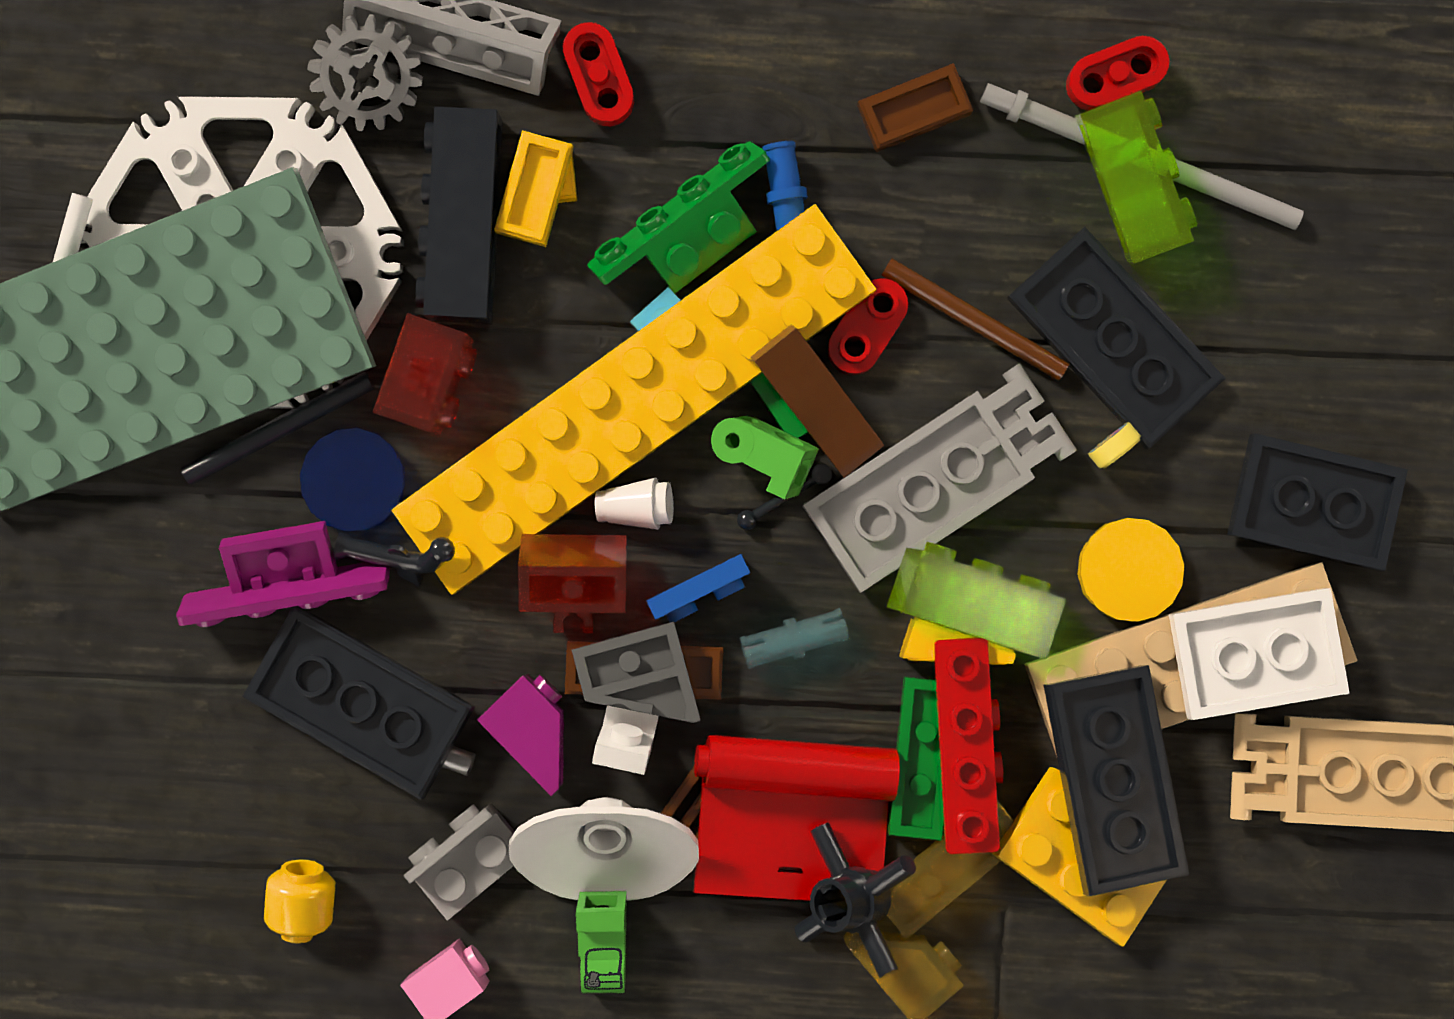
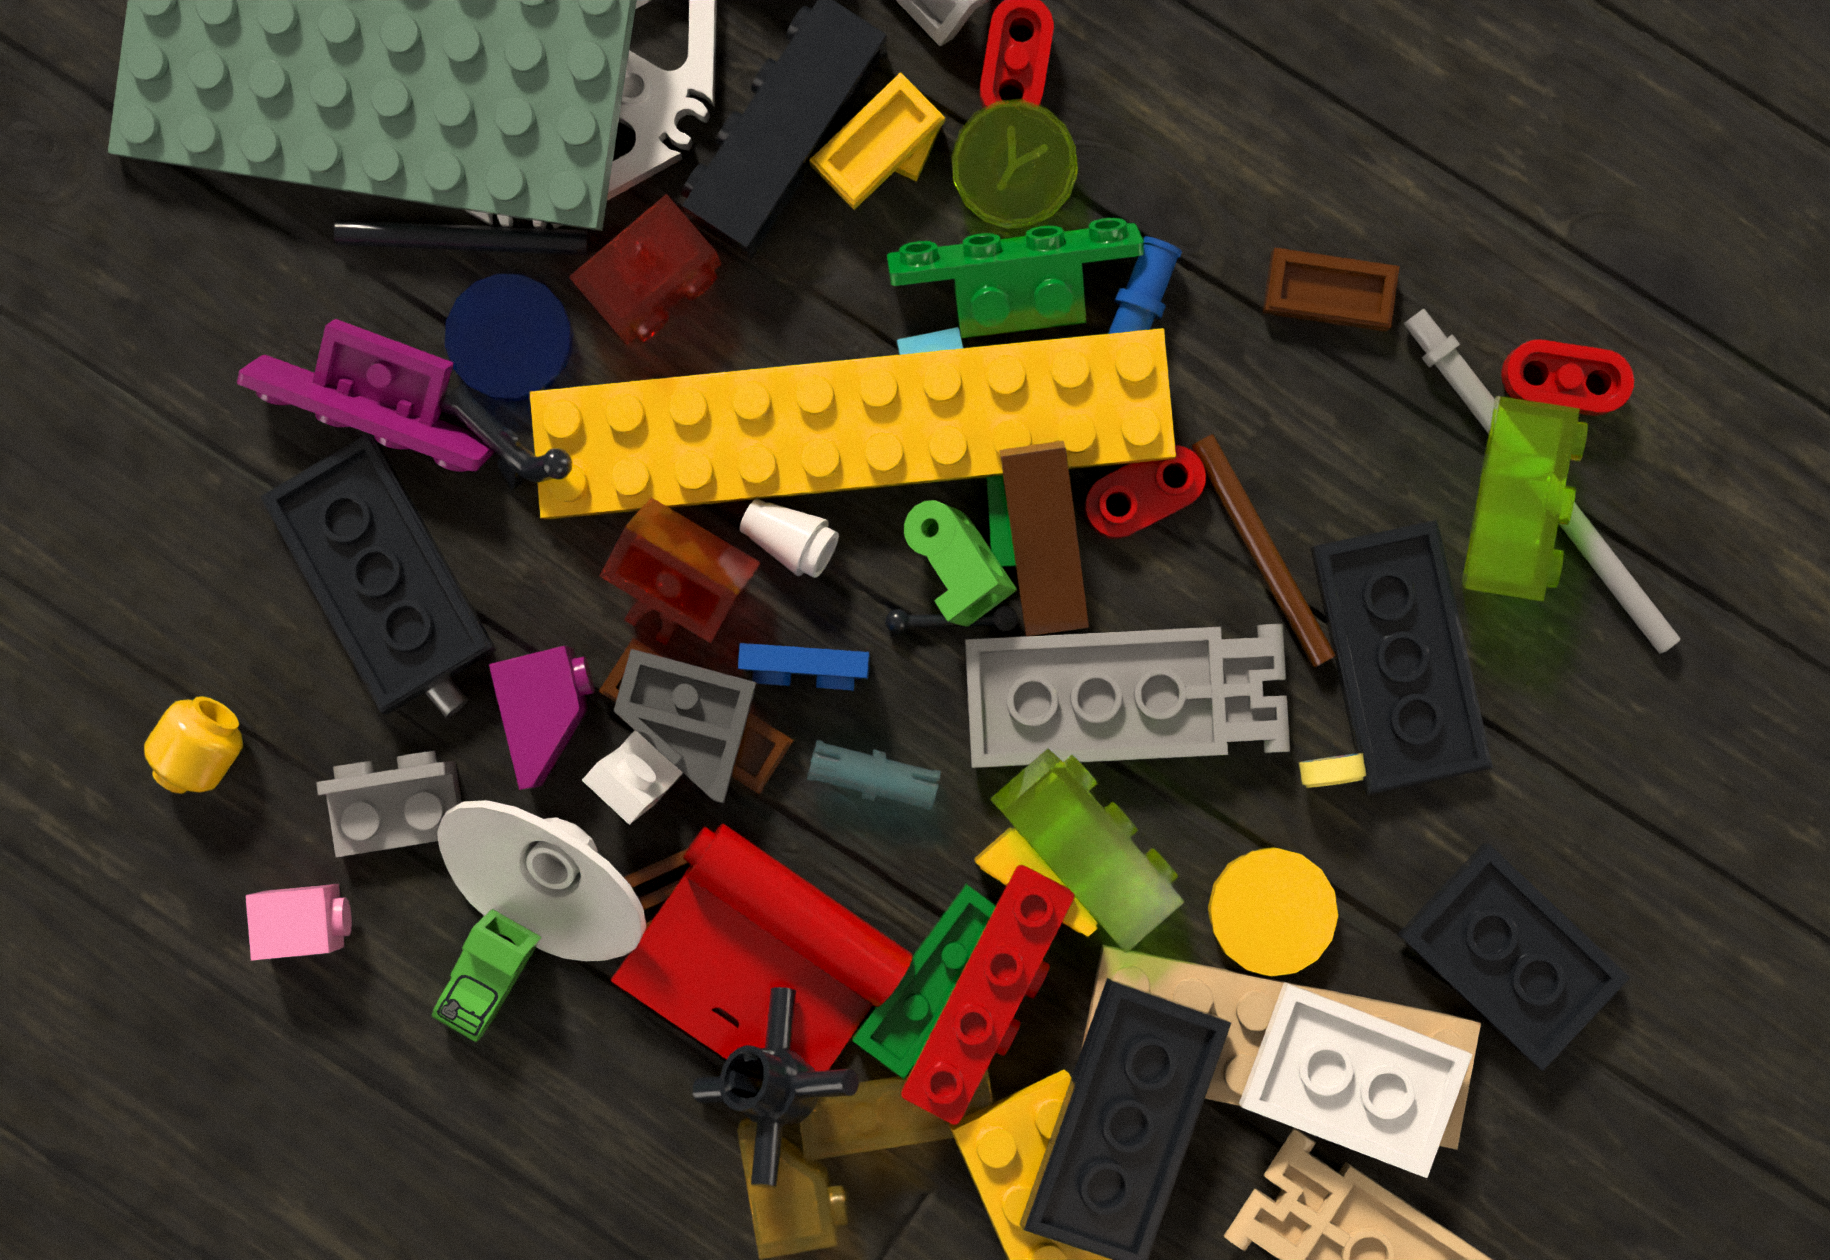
camera: 30 degrees right, 0 degrees up
none -> clear neon green tile [951,99,1078,229]

